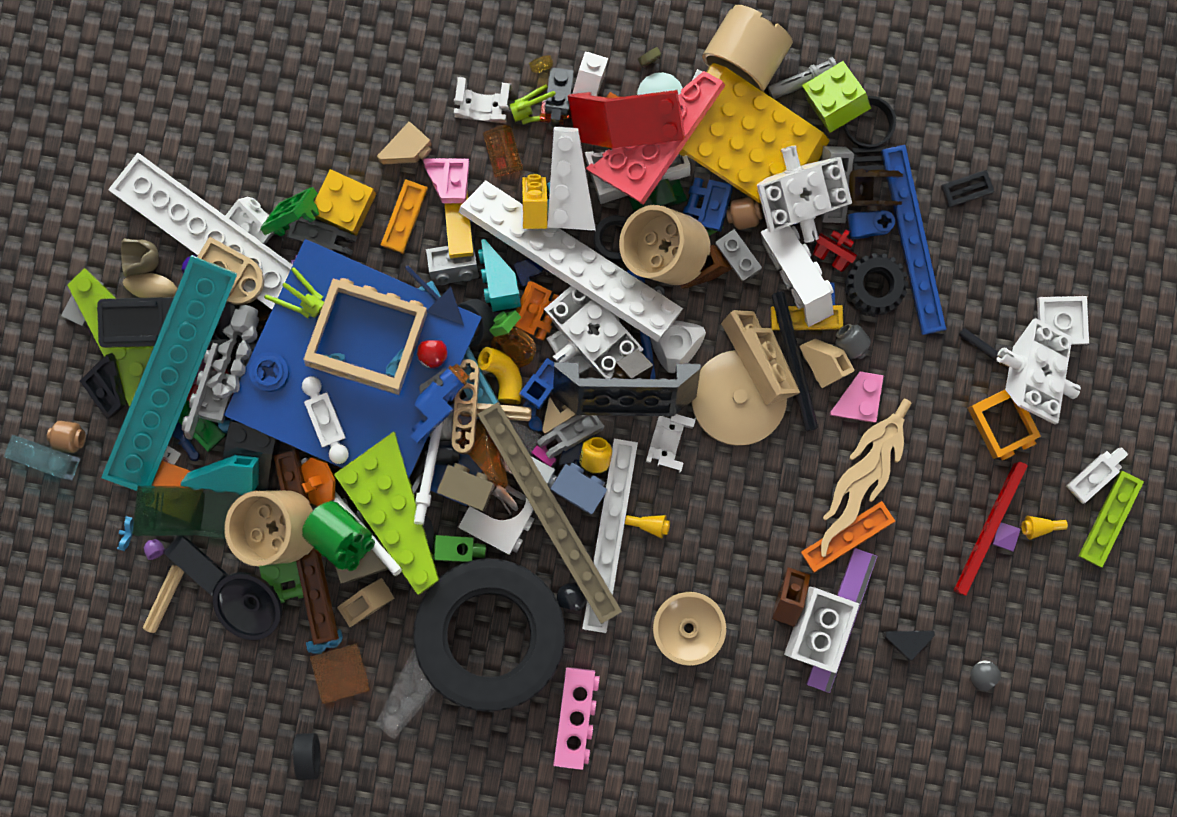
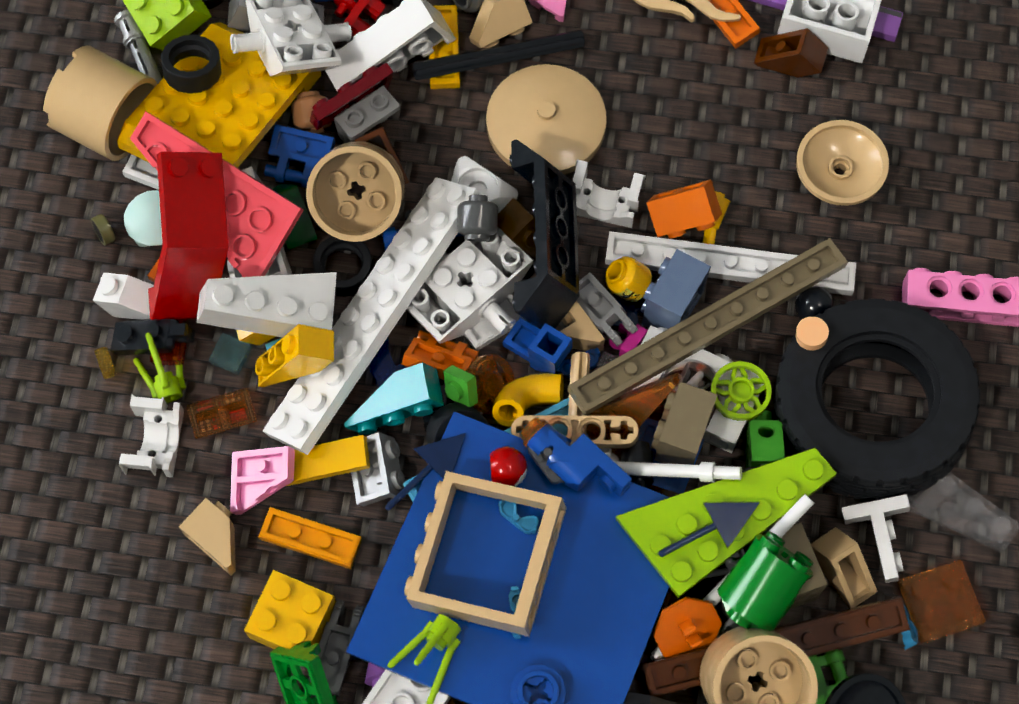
camera: 90 degrees left, 15 degrees down
white plate [302,376,349,464] -> none
tan slope [721,310,800,405] -> none
none -> black tyre [161,35,222,93]
none -> clear light blue tile [209,333,252,375]
none -> dark red wing [310,62,394,130]
none -> dark grey head [457,195,499,242]
none -> orange brick [646,179,722,239]
none -> dark blue piece [658,502,760,557]
none -> lime wheel [710,361,772,421]
none -> light nougat tile [795,317,829,351]
none -> white bracket [841,494,910,583]

